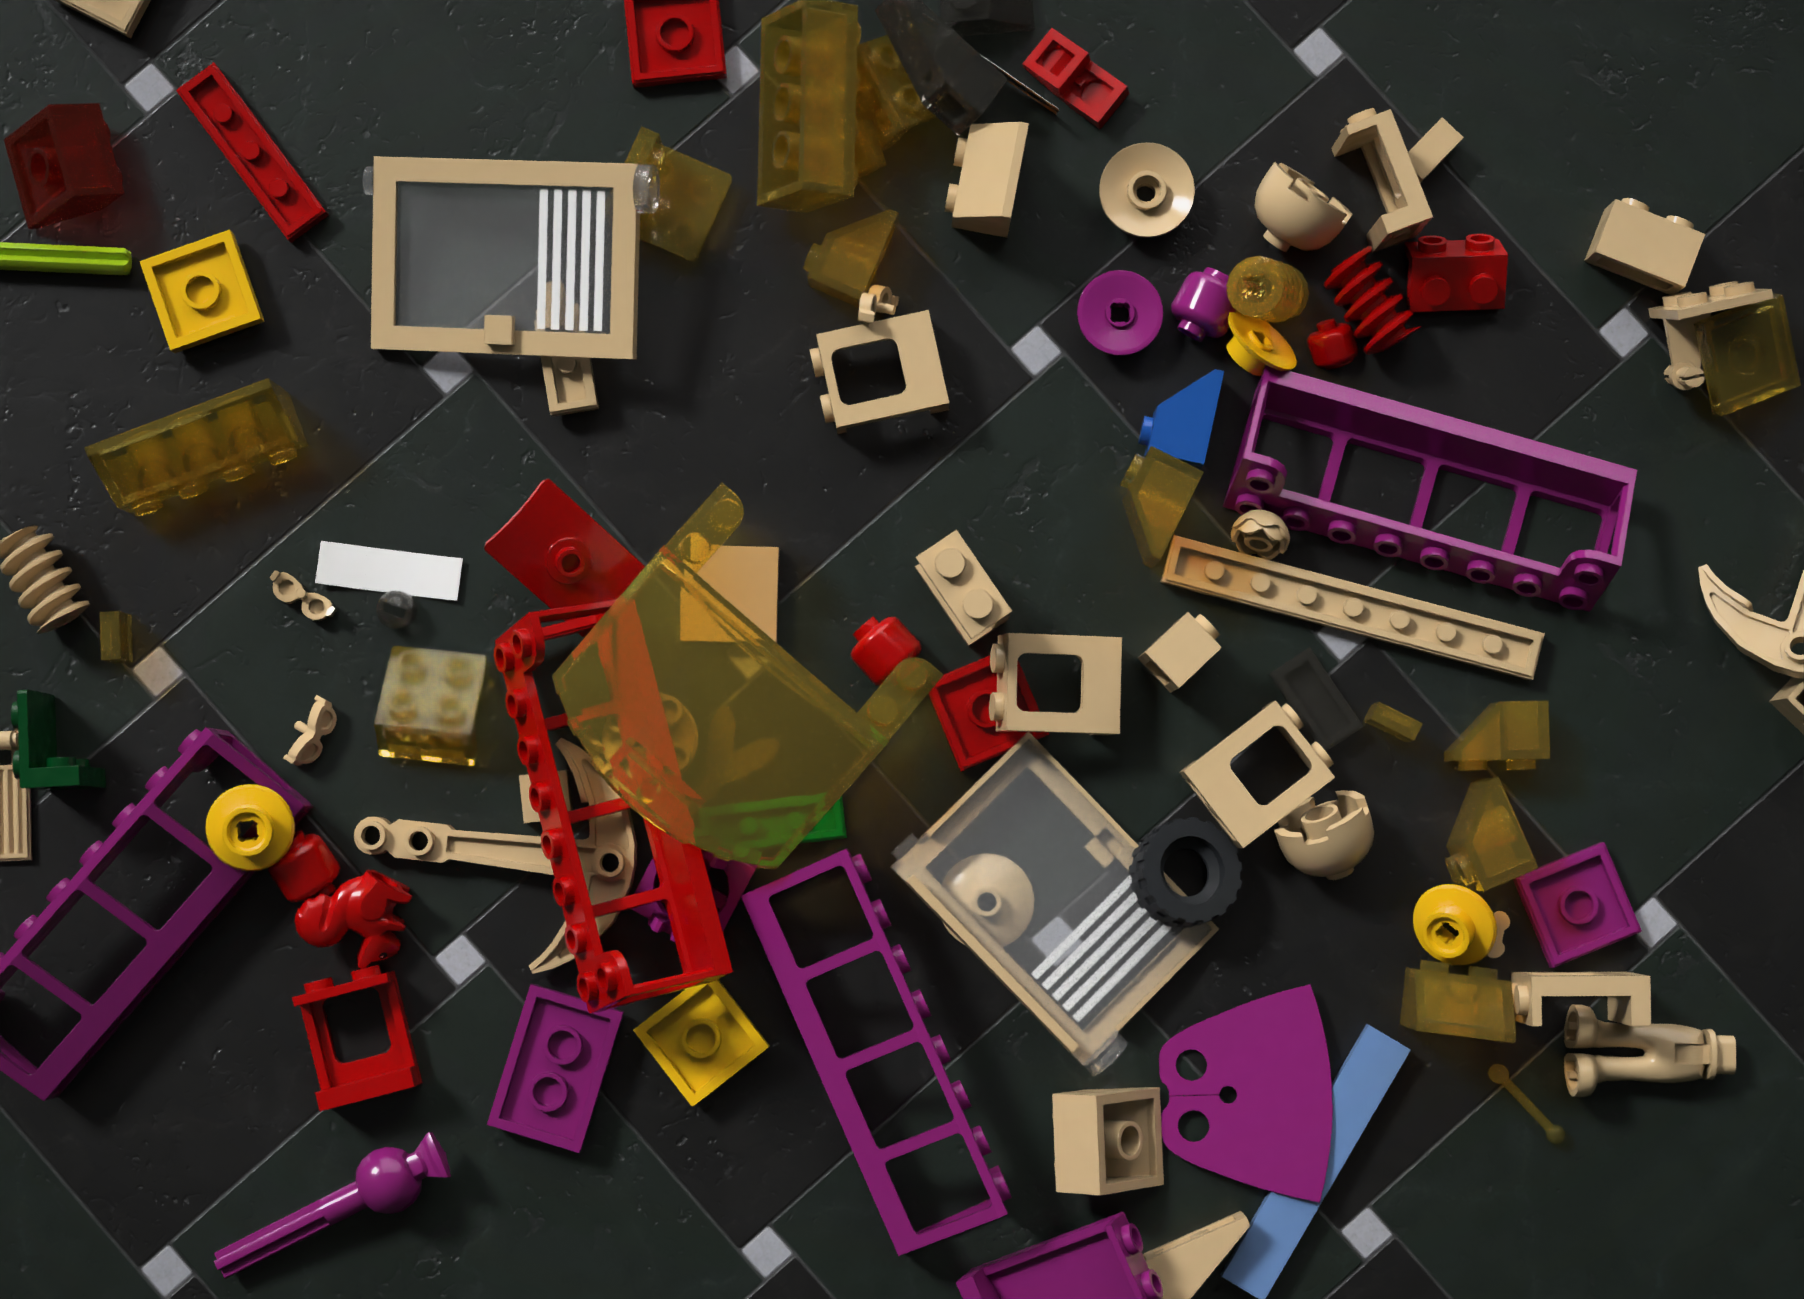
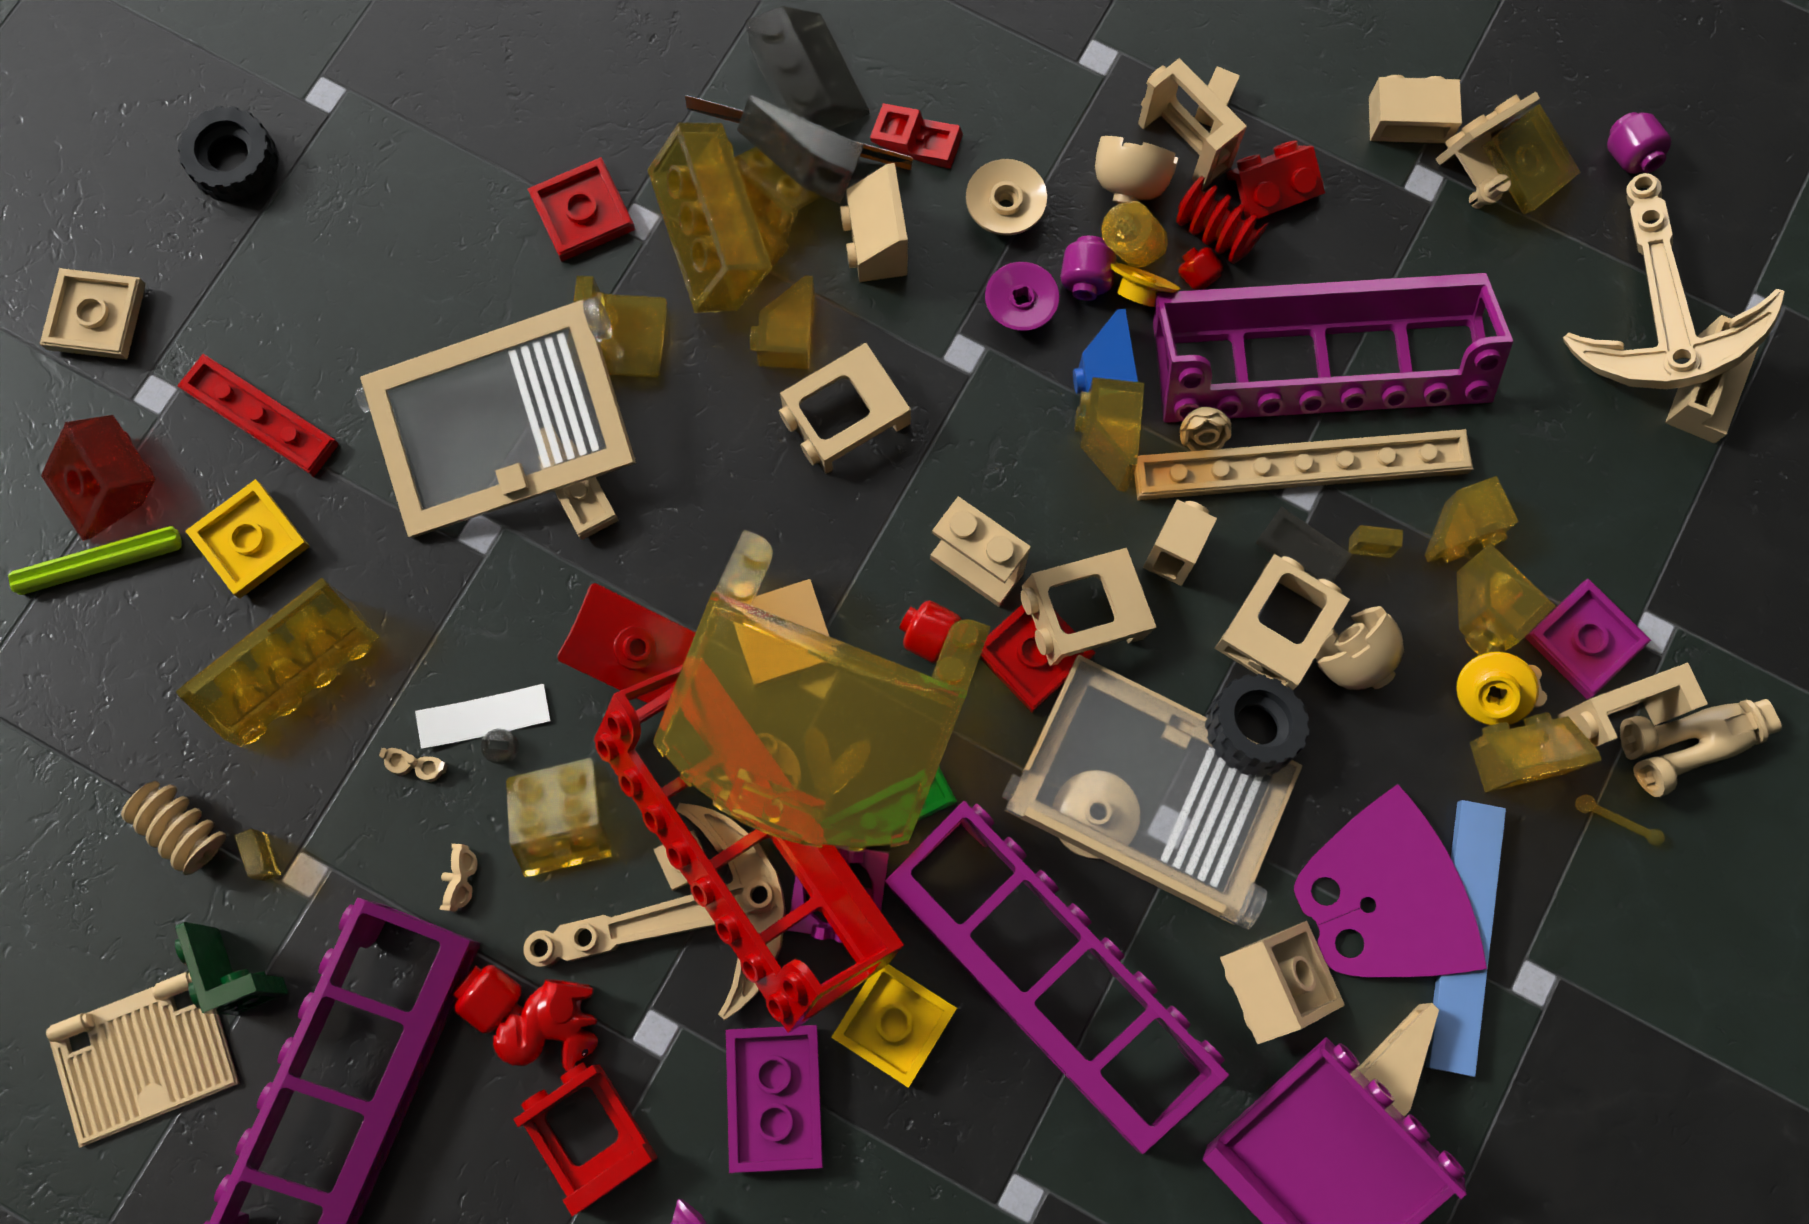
camera: 20 degrees left, 10 degrees down
yellow piece [205,784,295,871] -> none
tan piece [858,285,899,323] -> none

